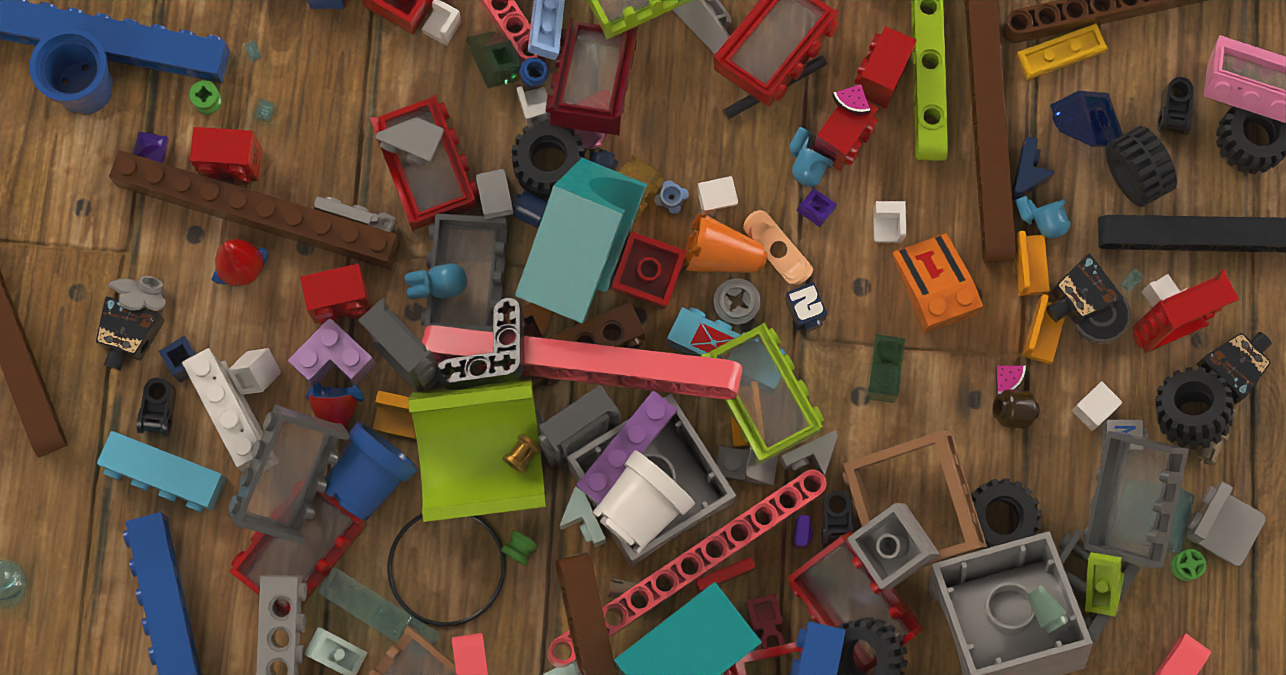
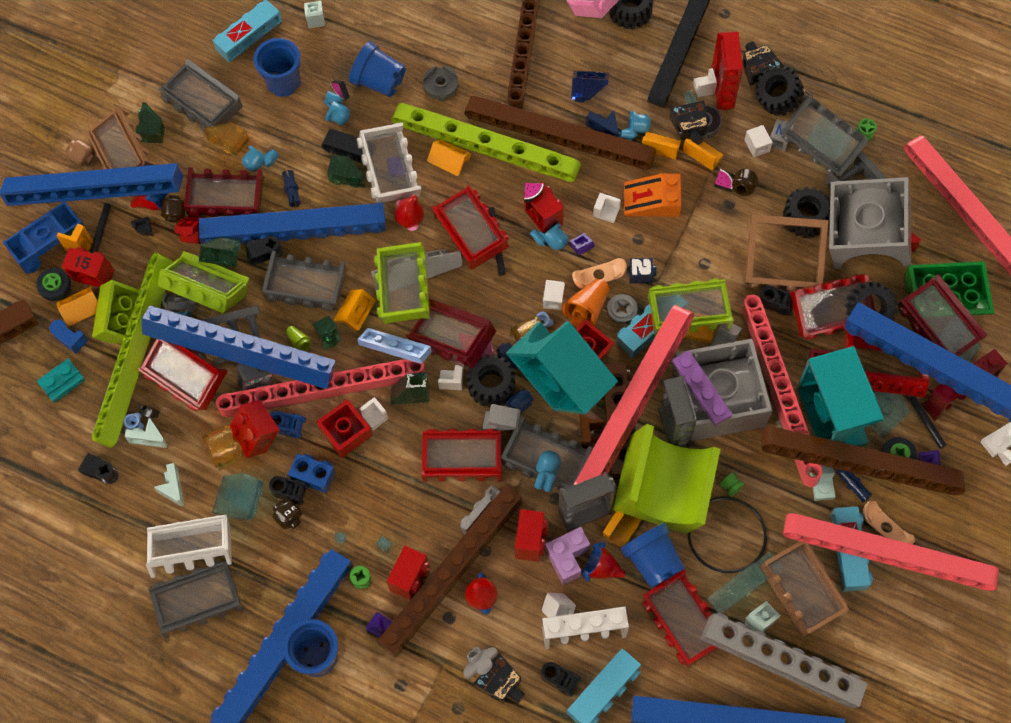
camera: 65 degrees left, 10 degrees down
dark blue brick [158,336,197,383] -> none
window [228,404,350,544] -> none
light grey slope [376,117,444,165] -> none
black beam [435,298,524,390] -> none
pearl gold bush [502,434,542,474] -> none
blue cone [520,57,549,88] -> none
light aqua slope [560,486,606,547] -> none
white piece [592,450,695,554] -> none
red tile [695,557,756,593] -> none
light grey slope [780,430,838,475] -> none
dark purple tile [793,515,813,549] -> none
light grey brick [847,503,940,589] -> none
red brick [854,26,917,109] -> none
clear green slope [865,334,905,403] -> none
yellow tile [1016,23,1108,80] -> none
sand green cone [1026,585,1069,634] -> none
lime slope [1085,552,1124,617] -> none
black tyre [1106,126,1177,207] -> none
black piece [1157,77,1194,135] -> none
light grey bracket [1186,482,1266,566] -> none

